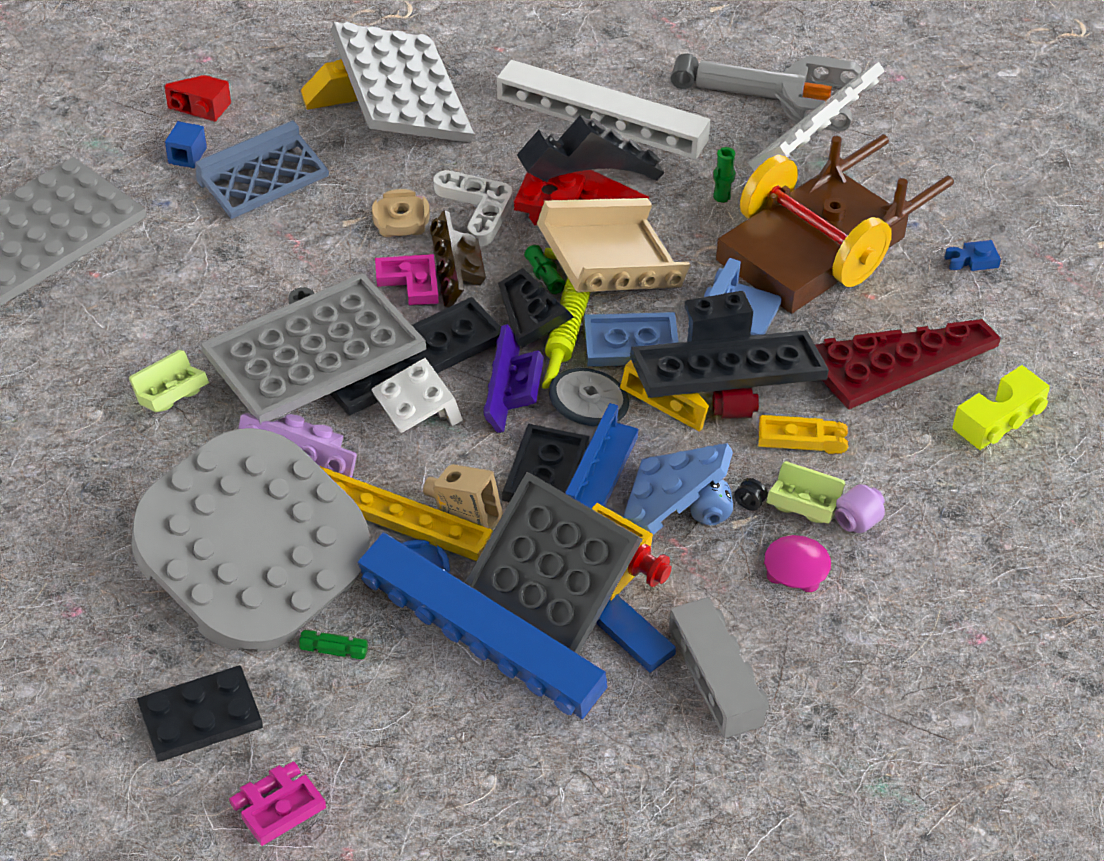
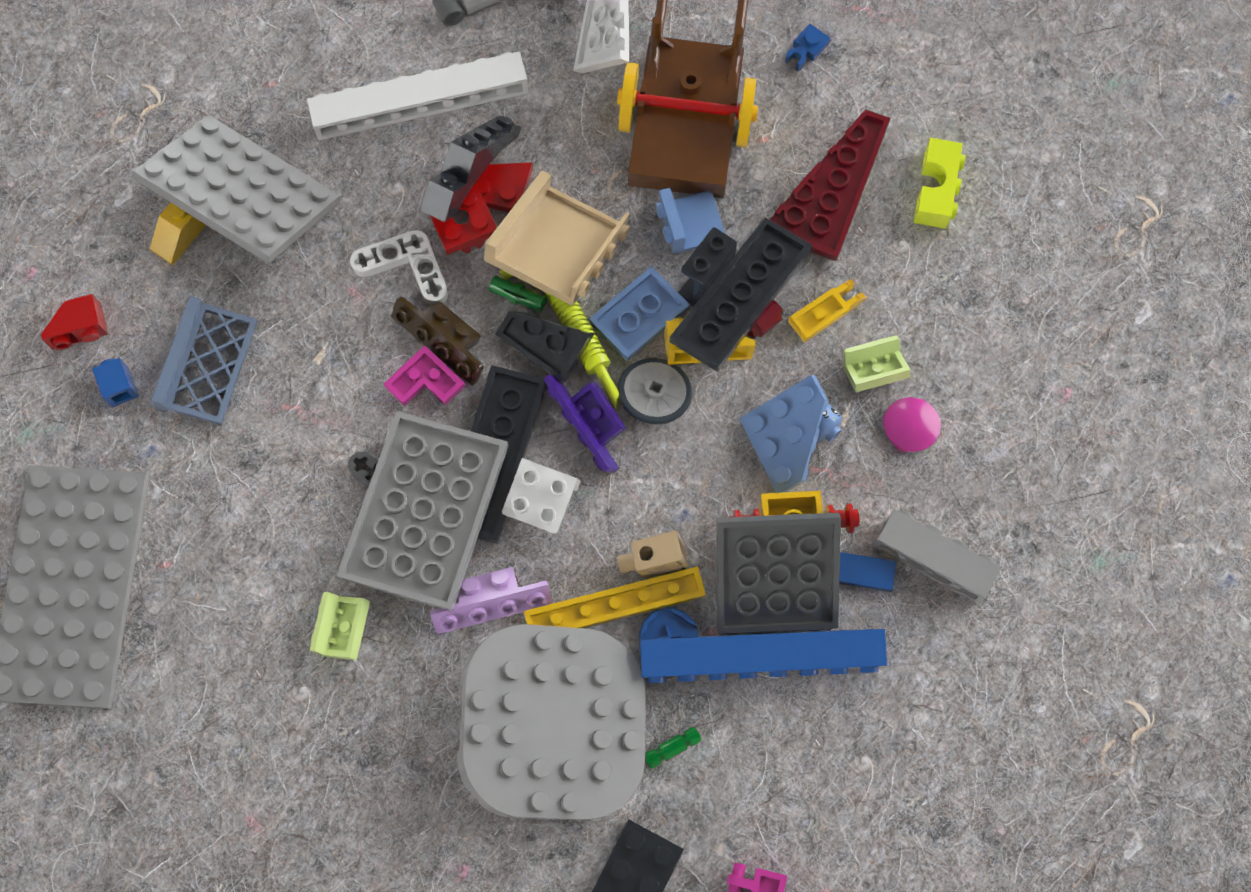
camera: 40 degrees left, 25 degrees up
tan plate [372,189,430,237] -> none
black tile [502,424,590,502] -> none
blue fence [566,403,638,508] -> none
green pin [713,147,736,203] -> none
black bush [734,478,768,511] -> none
lavender head [835,484,885,533] -> none

